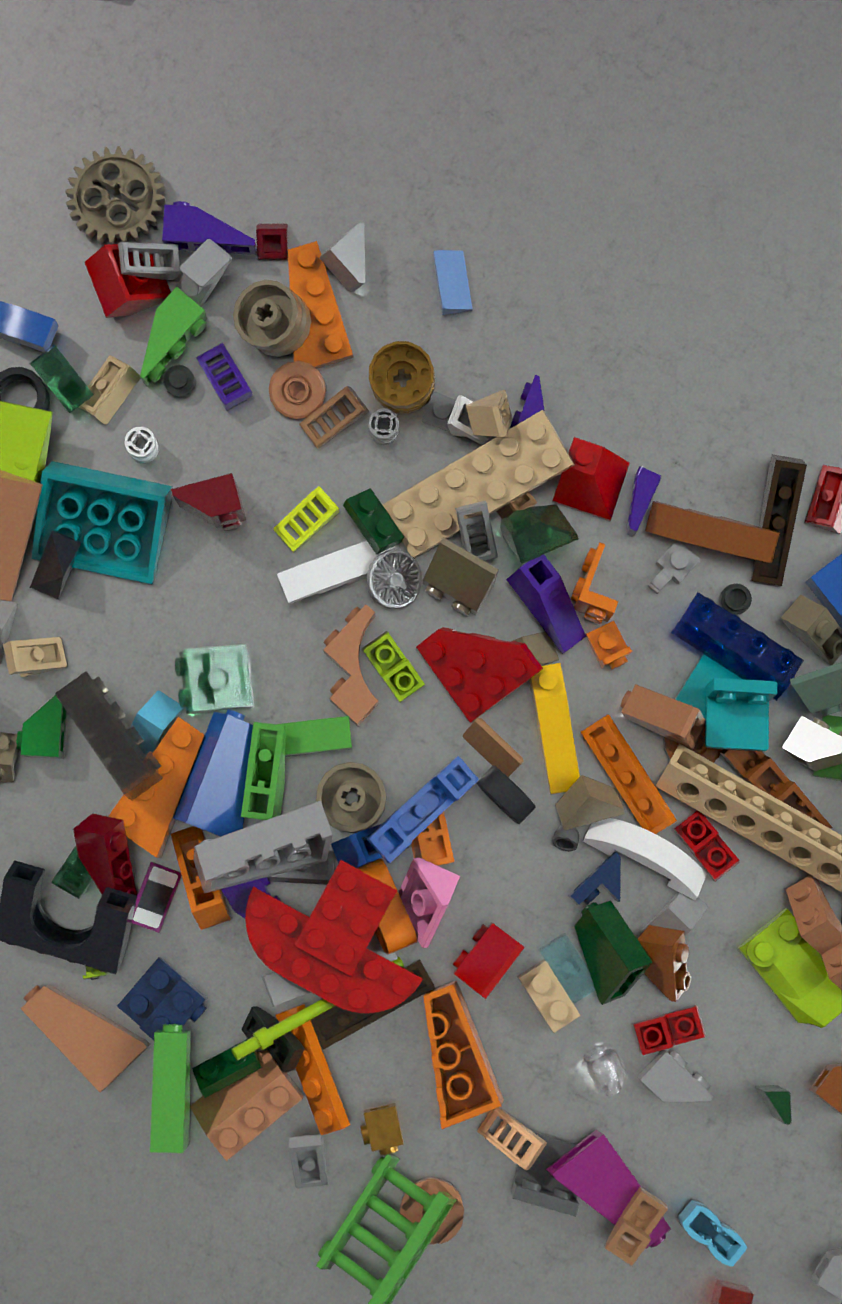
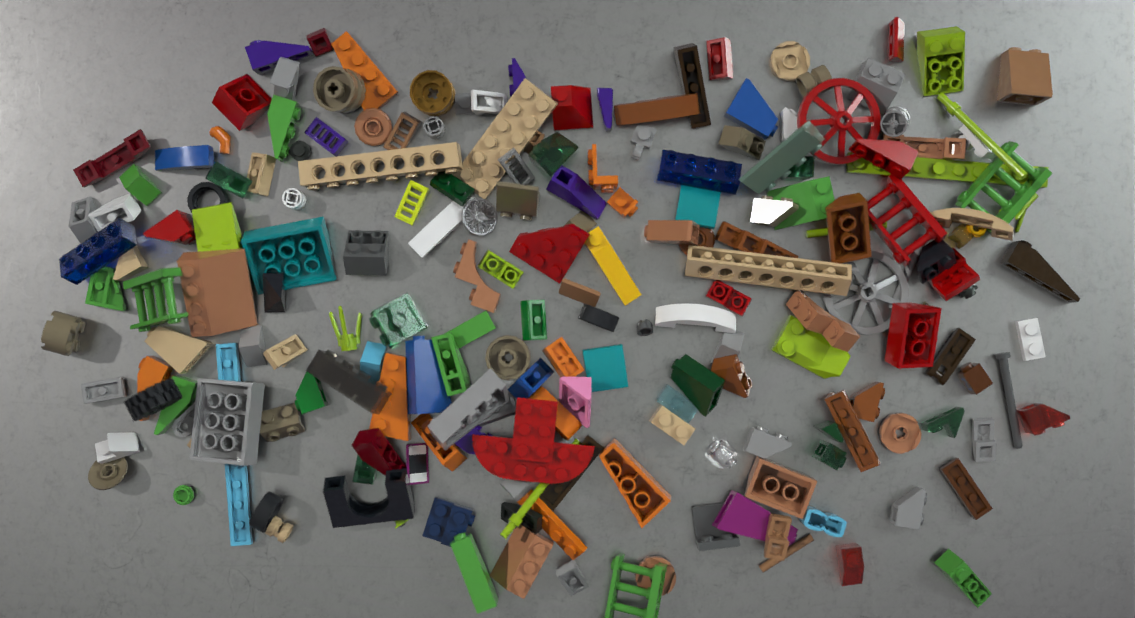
camera: 15 degrees left, 5 degrees up
nougat slope [20,985,151,1092] -> none
dark tan gear [65,146,166,244] -> none
light grey slope [118,242,181,280] -> none
dark red slope [171,473,246,530] -> none
dark green plate [192,1039,262,1098] -> none
light grey slope [320,223,365,291] -> none
pearl gold brick [360,1103,404,1155] -> none
blue slope [367,756,479,864] -> none
medium blue slope [433,250,473,315] -> none
red slope [452,922,525,999] -> none
tan slope [466,390,513,437] -> none
light nougat slope [477,1107,547,1170] -> none
dark tan slope [555,775,625,831] -> none
dark blue slope [568,852,621,905] -> none
orange plate [581,714,677,834] -> none
red slope [633,1005,706,1055] -> none
teal bracket [705,678,777,752] -> none
pearl dark grey plate [720,583,752,615] -> none
none -> orange arm [209,126,231,154]
none -> tan brick [298,142,463,190]
none -> lime plant [329,306,362,351]
none -> dark grey slope [343,230,389,275]
none -> green slope [520,299,547,341]
none -> teal slope [583,344,628,392]
none -> nougat slope [745,456,817,519]
none -> medium nougat bar [759,533,814,573]
none -> clear green slope [812,439,847,470]
none -> dark orange fence [824,390,880,472]

